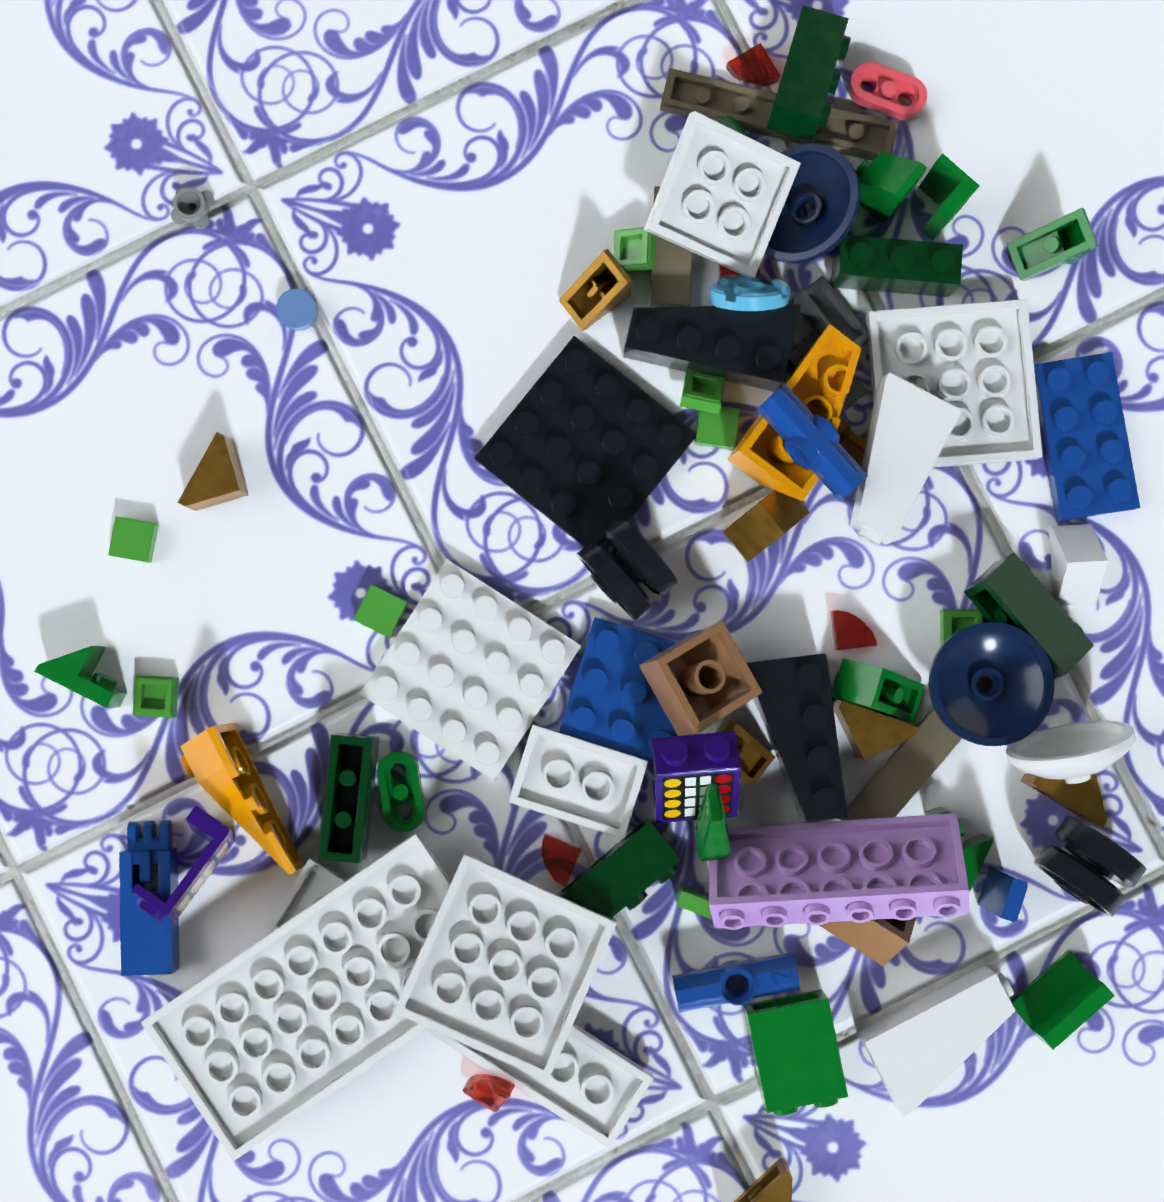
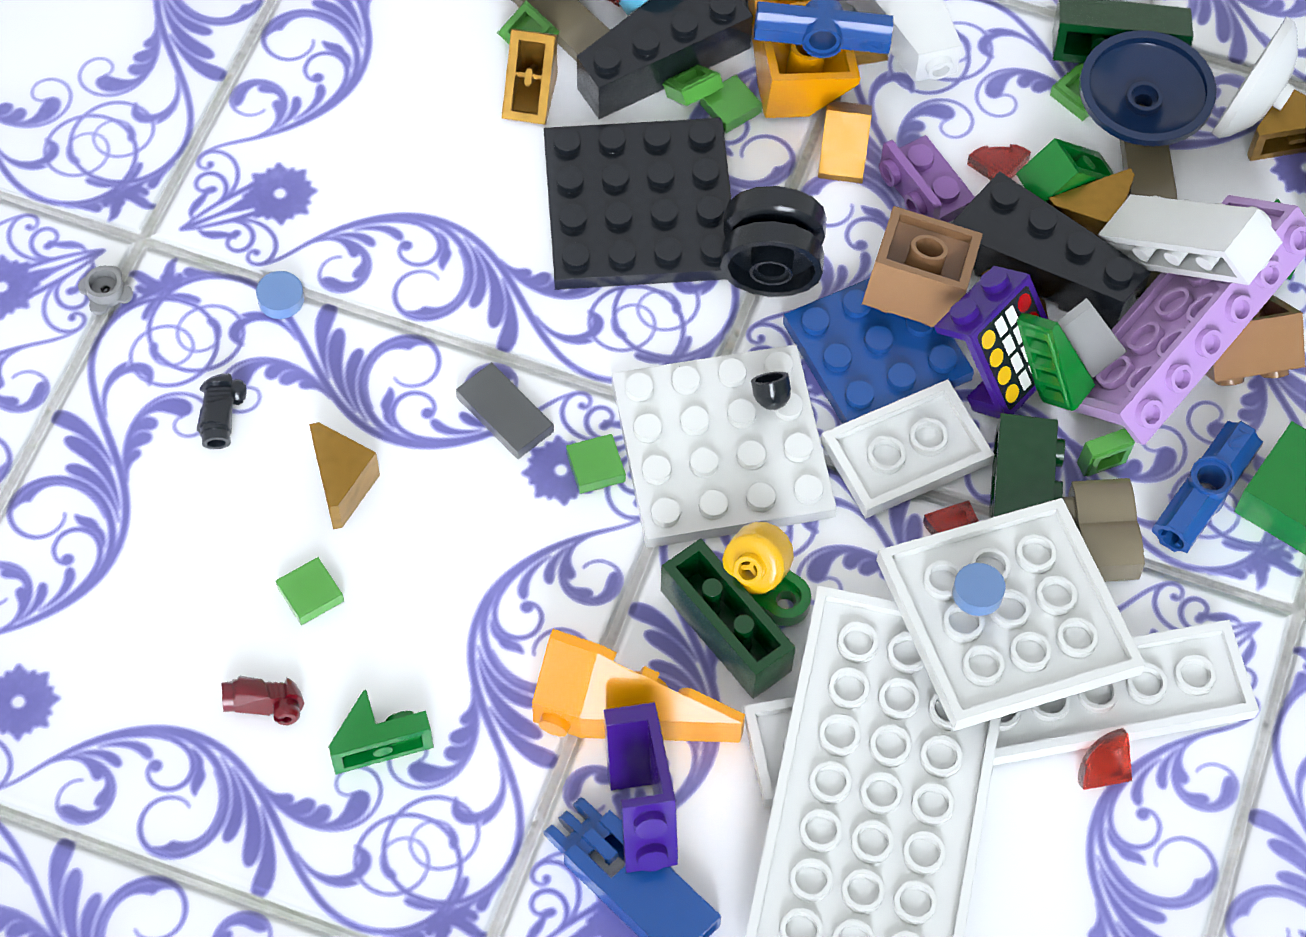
camera: 45 degrees left, 25 degrees down
bright green tile [133,675,179,718] -> none
none -> black arm [196,373,247,449]
none -> dark red arm [221,676,305,725]
none -> dark grey tile [455,362,554,460]
none -> yellow head [722,522,794,594]
none -> black hinge [751,371,791,410]
none -> medium lavender bracket [879,135,975,223]
none -> medium blue tile [952,563,1006,616]
none -> light grey slope [1056,298,1127,378]
none -> dark tan brick [1062,478,1145,582]
none -> white brick [1098,194,1282,285]

